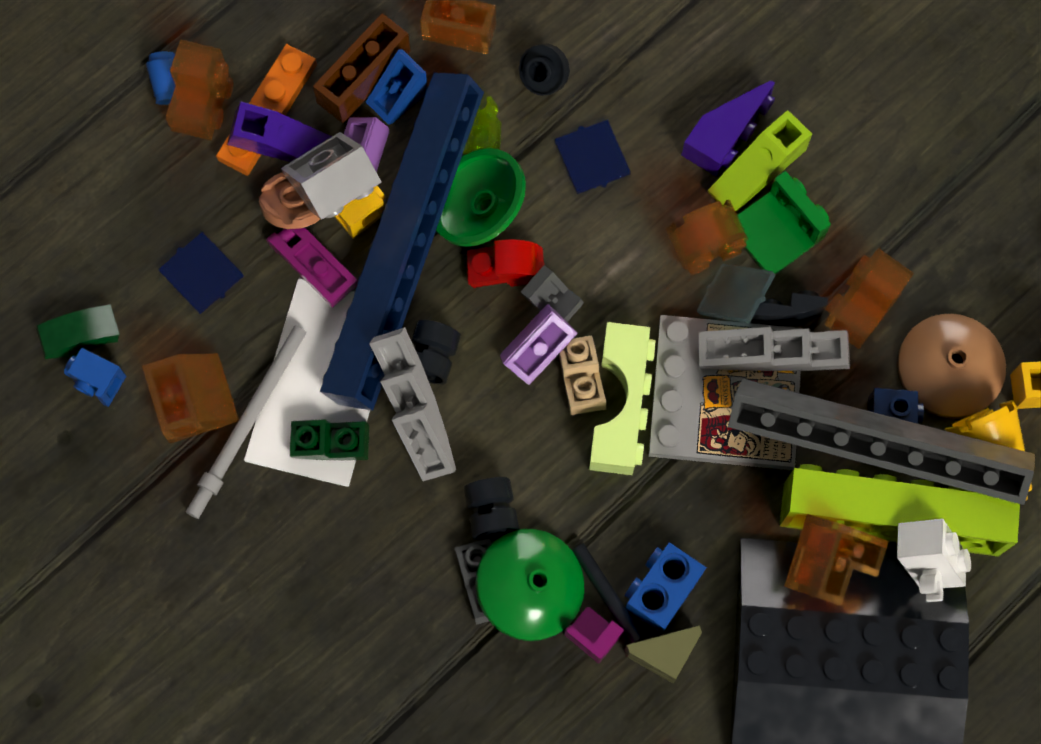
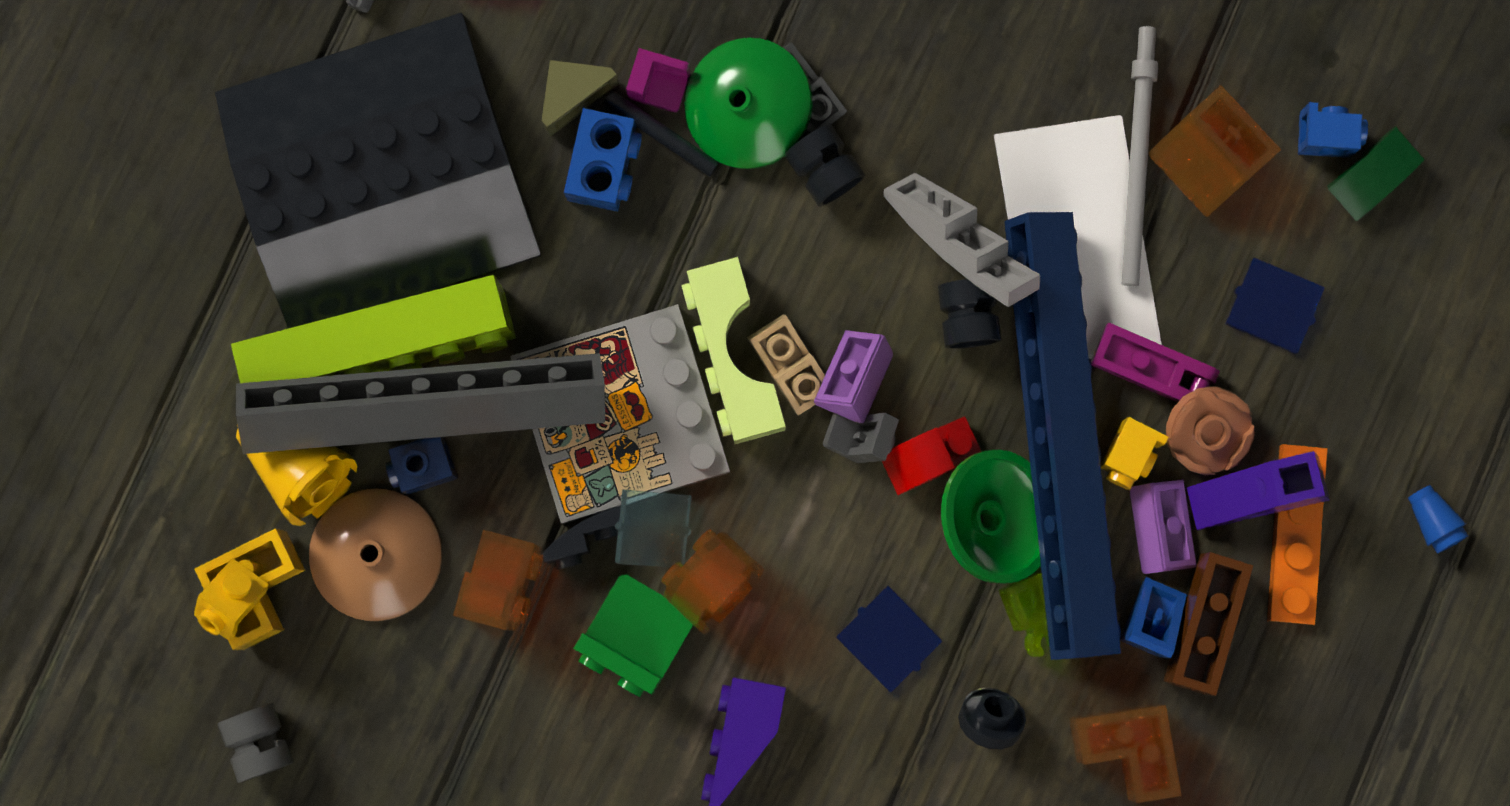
camera: 160 degrees right, 10 degrees up
clear orange brick [166,39,234,140] -> none
light grey slope [281,132,381,220] -> none
dark green slope [290,419,369,461] -> none
light grey slope [698,327,850,371] -> none
lime slope [707,110,812,216] -> none
clear orange brick [784,514,889,606] -> none
white brick [897,519,971,602] -> none

